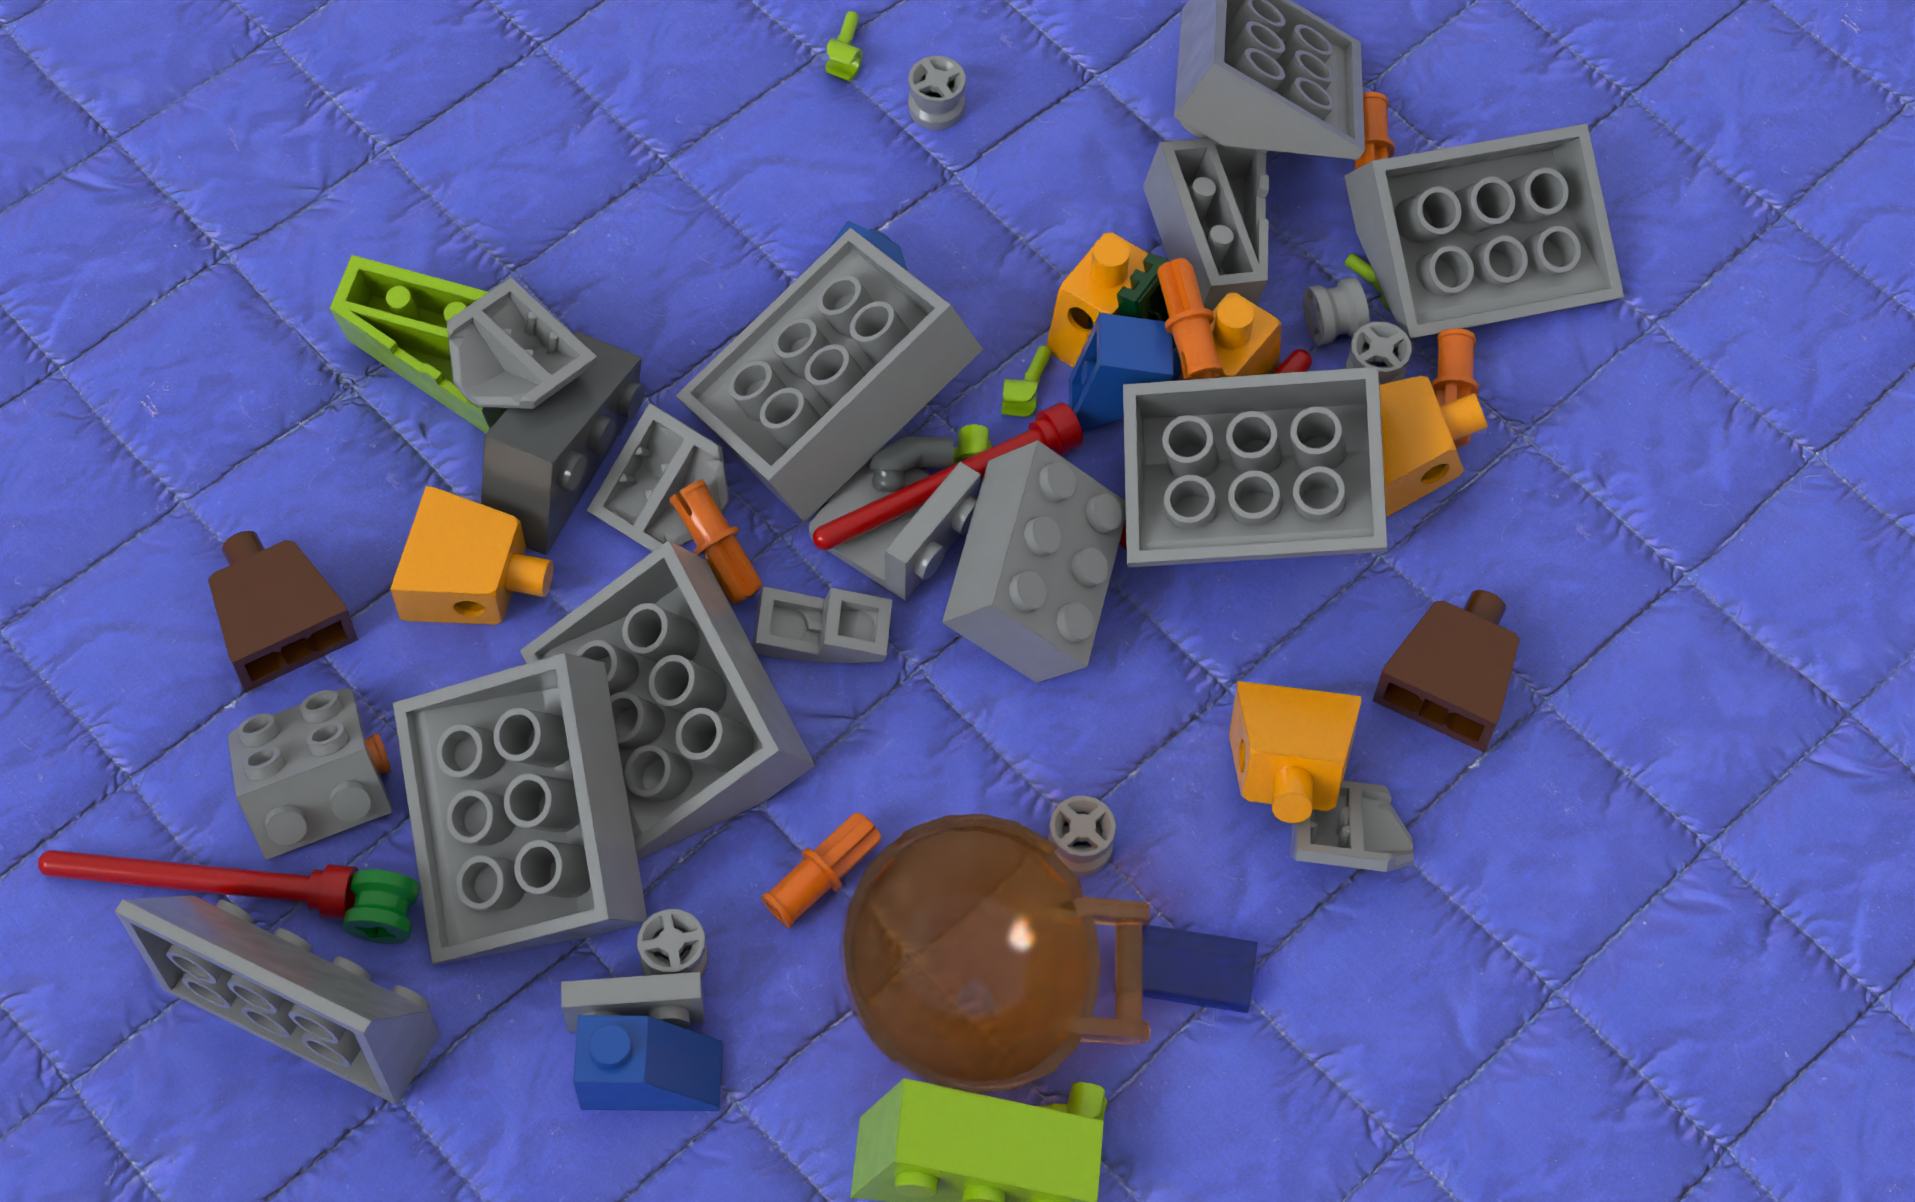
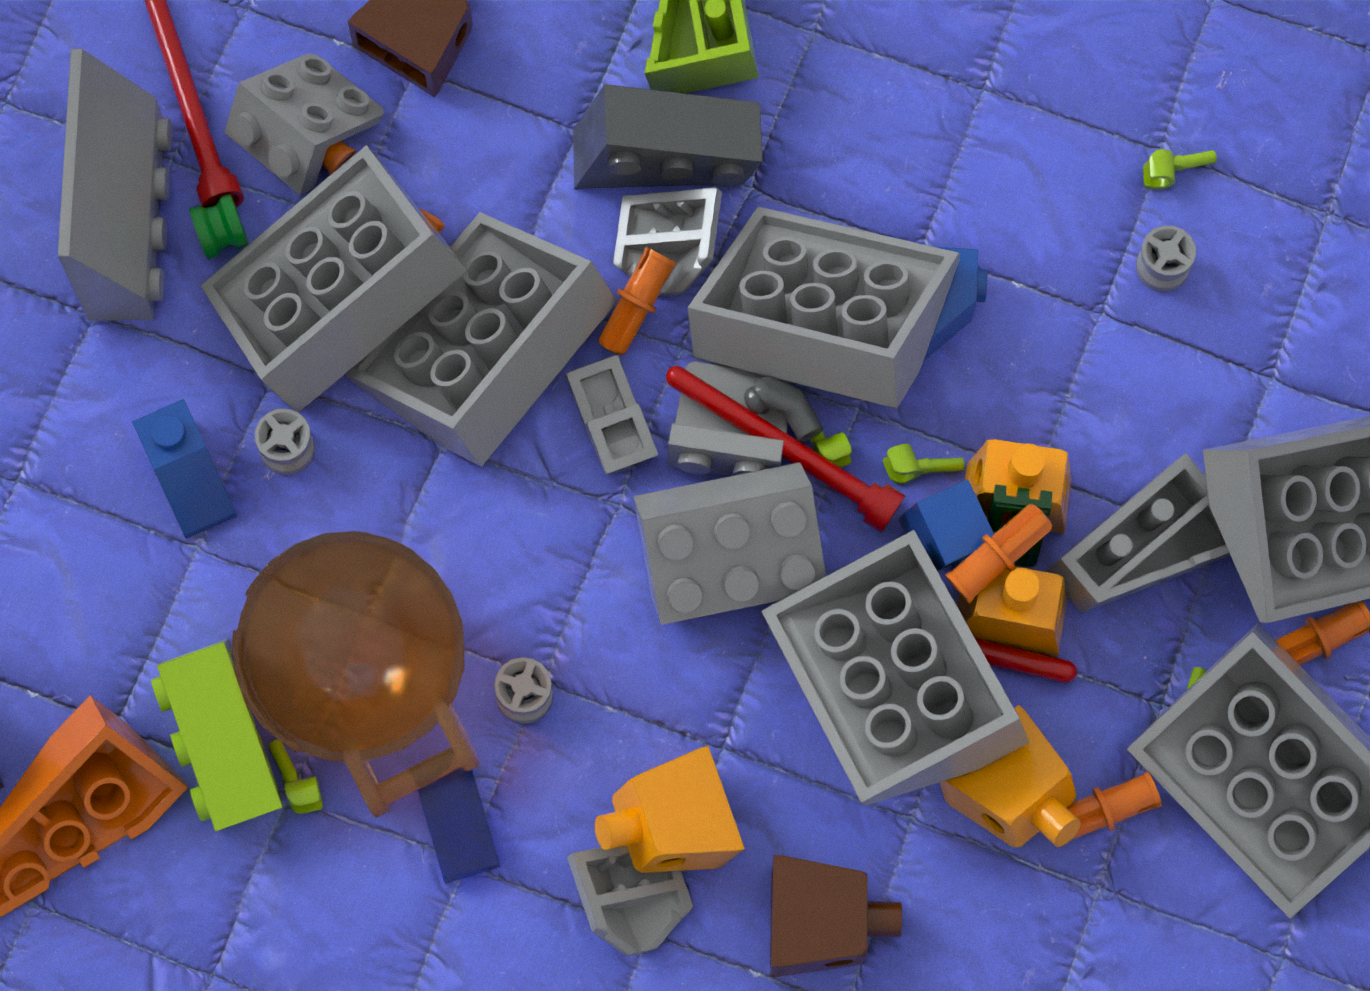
camera: 65 degrees right, 10 degrees up
light orange torso [390,486,554,625] -> none
light grey slope [447,277,597,409] -> none
light grey plate [561,972,705,1032] -> none
orange axle [761,812,882,929] -> none
light grey wheel [1303,277,1370,346] -> none
light grey wheel [1345,322,1412,385] -> none

